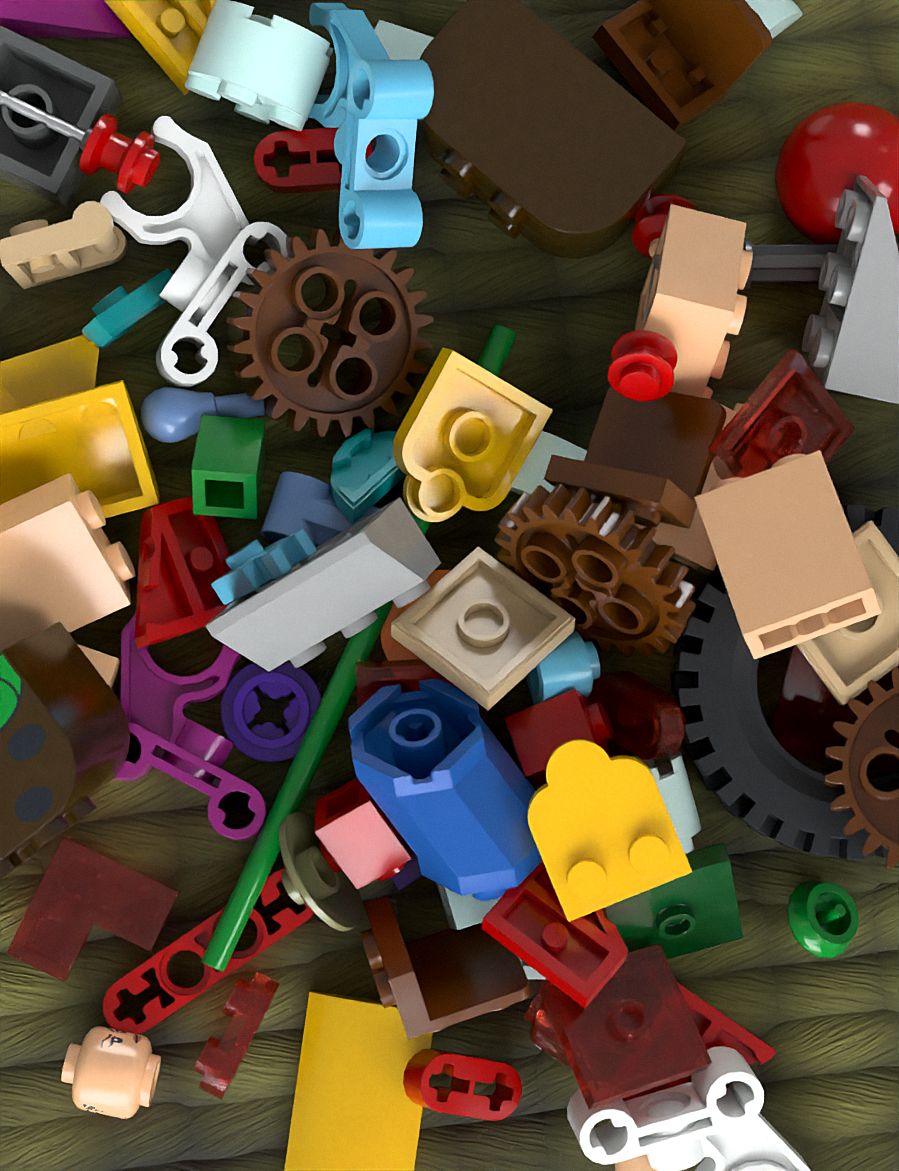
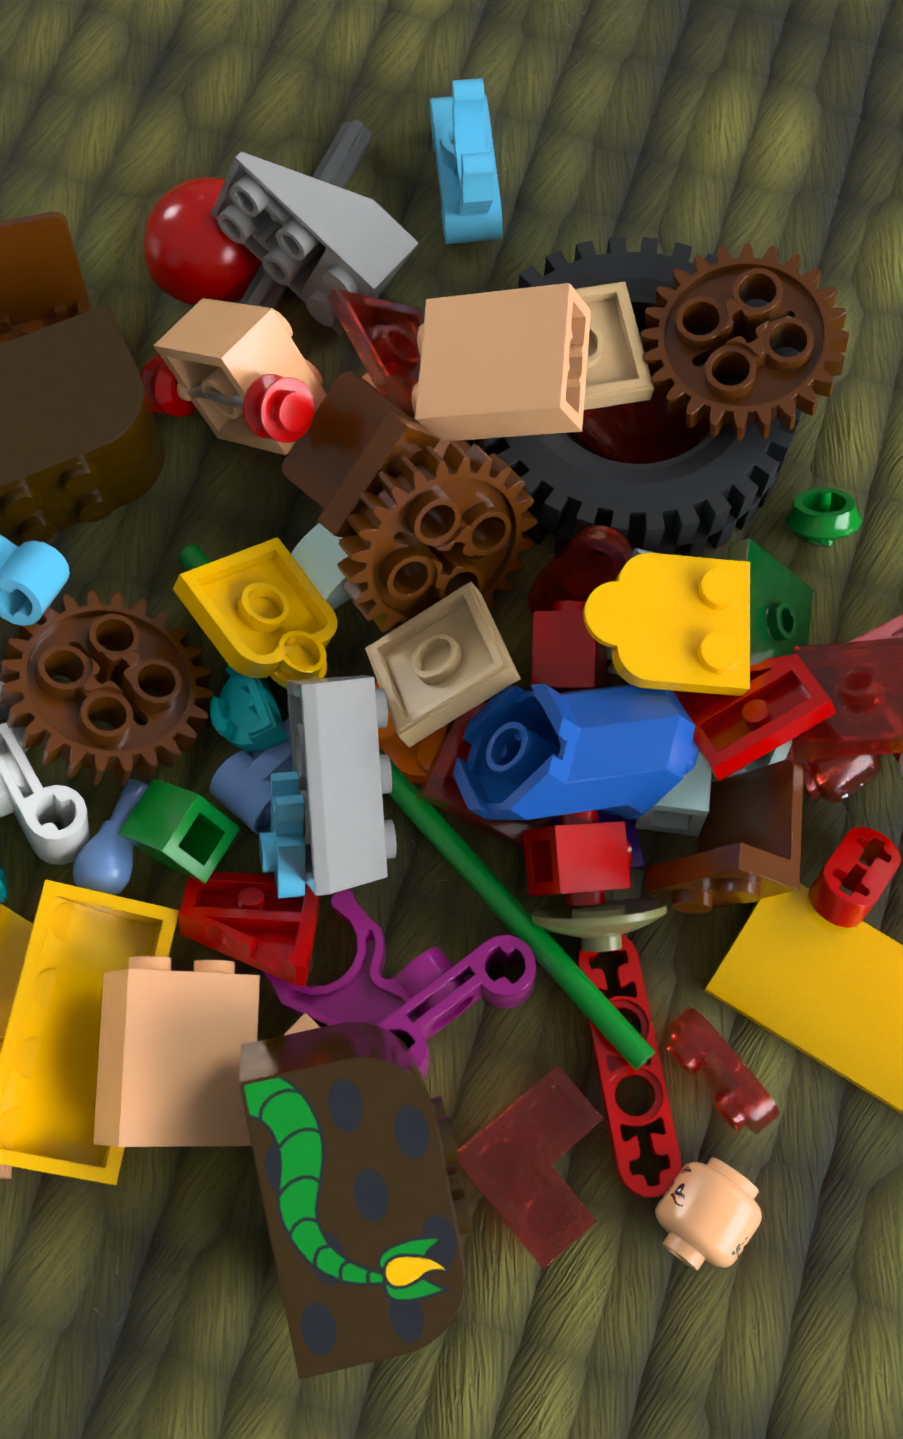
camera: 70 degrees left, 15 degrees down
dark purple gear [221,662,321,762] -> none
medium azure plate [526,631,600,705] -> none

